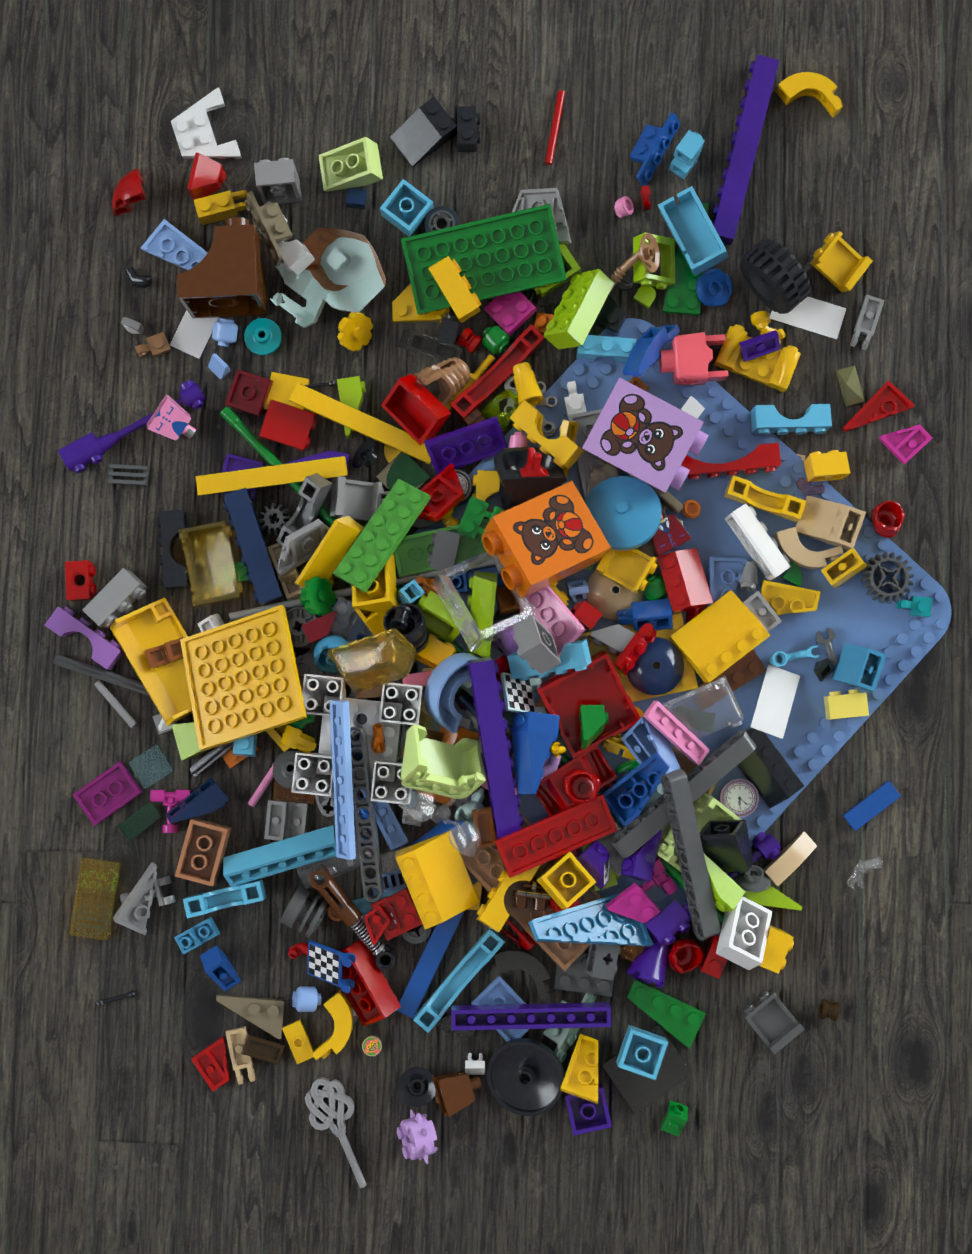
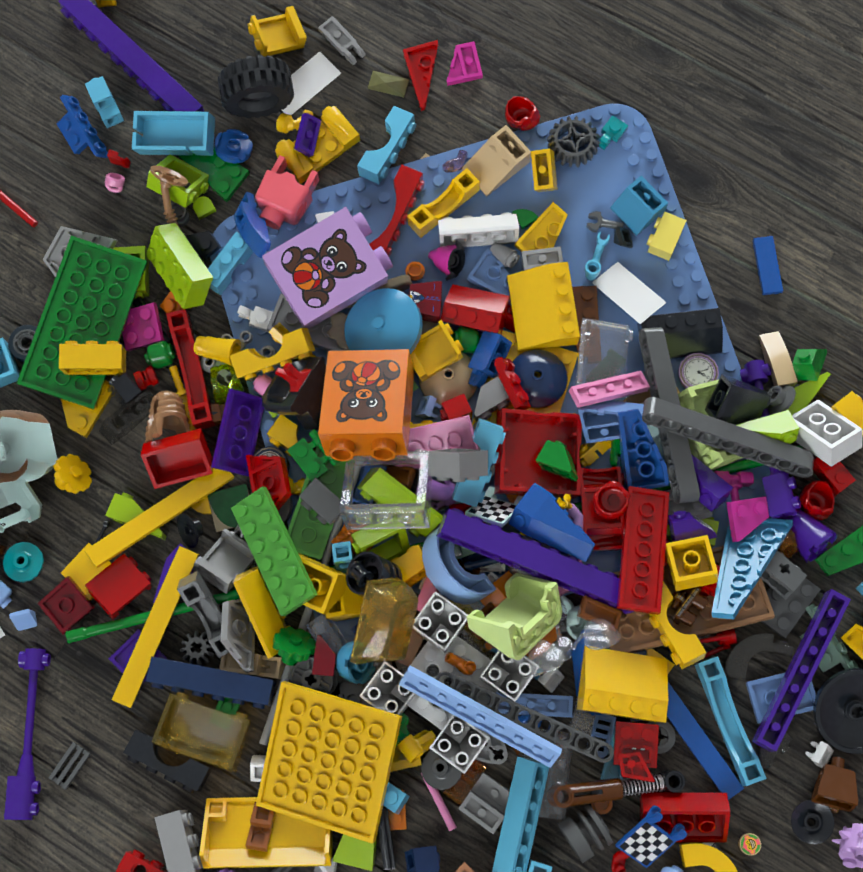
camera: 55 degrees left, 10 degrees down
bright pink torso [147,394,196,440] -> none
tan arch [773,527,843,569] -> none
yellow brick [803,450,850,483] -> none
clear piece [848,856,883,891] -> none
none -> hat [428,239,465,281]
none -> green slope [792,349,827,381]

